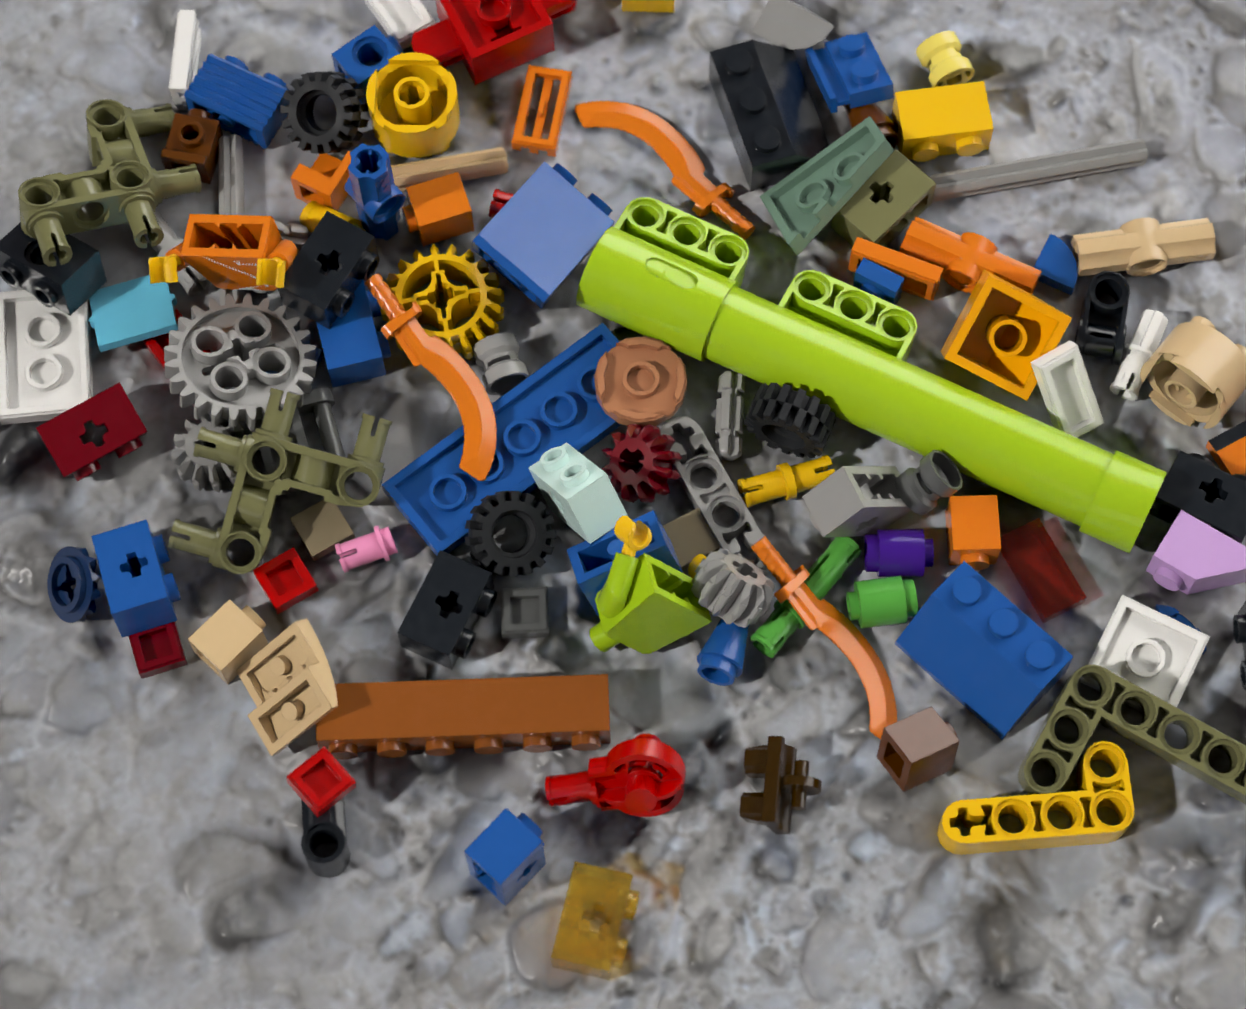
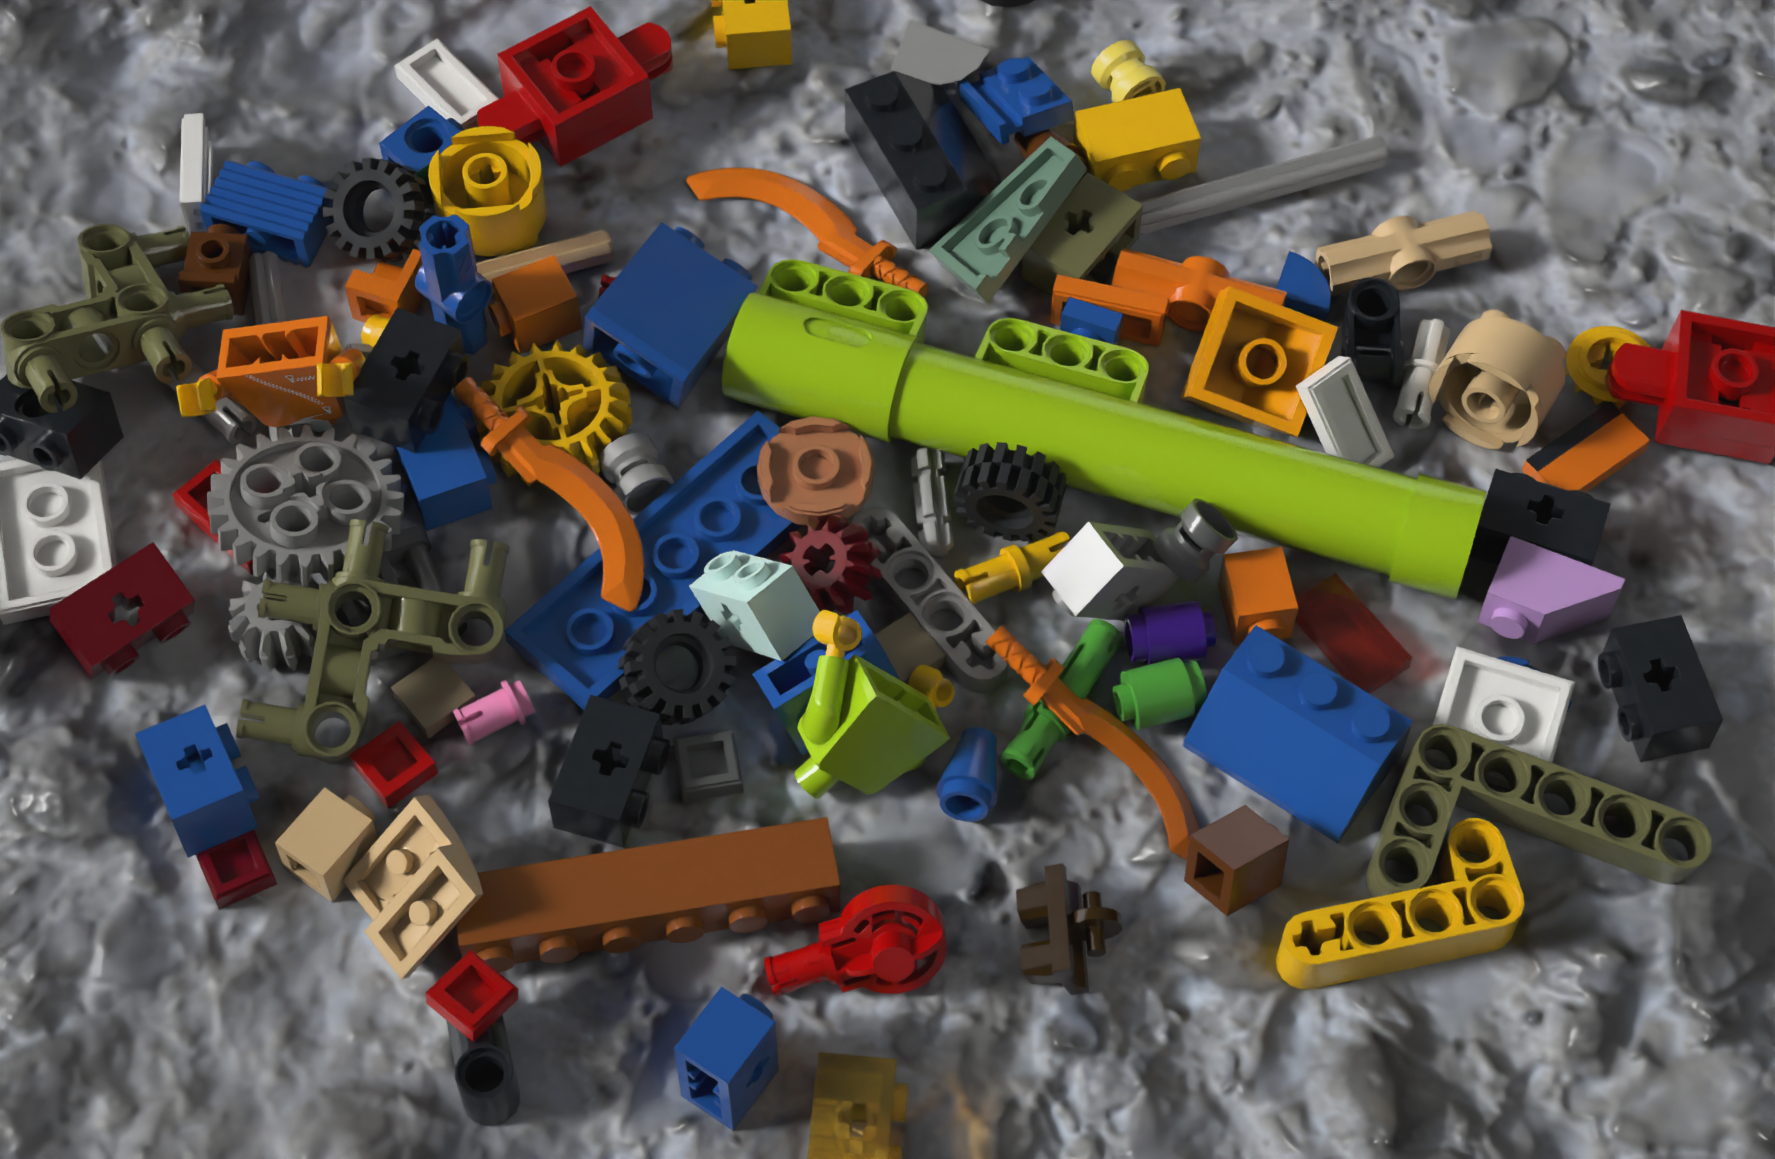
camera: 10 degrees left, 10 degrees down
dark blue gear [47,546,102,623] -> none
medium azure piece [89,275,178,352] -> none
orange tile [511,65,573,157] -> none
light grey gear [691,548,775,628] -> none

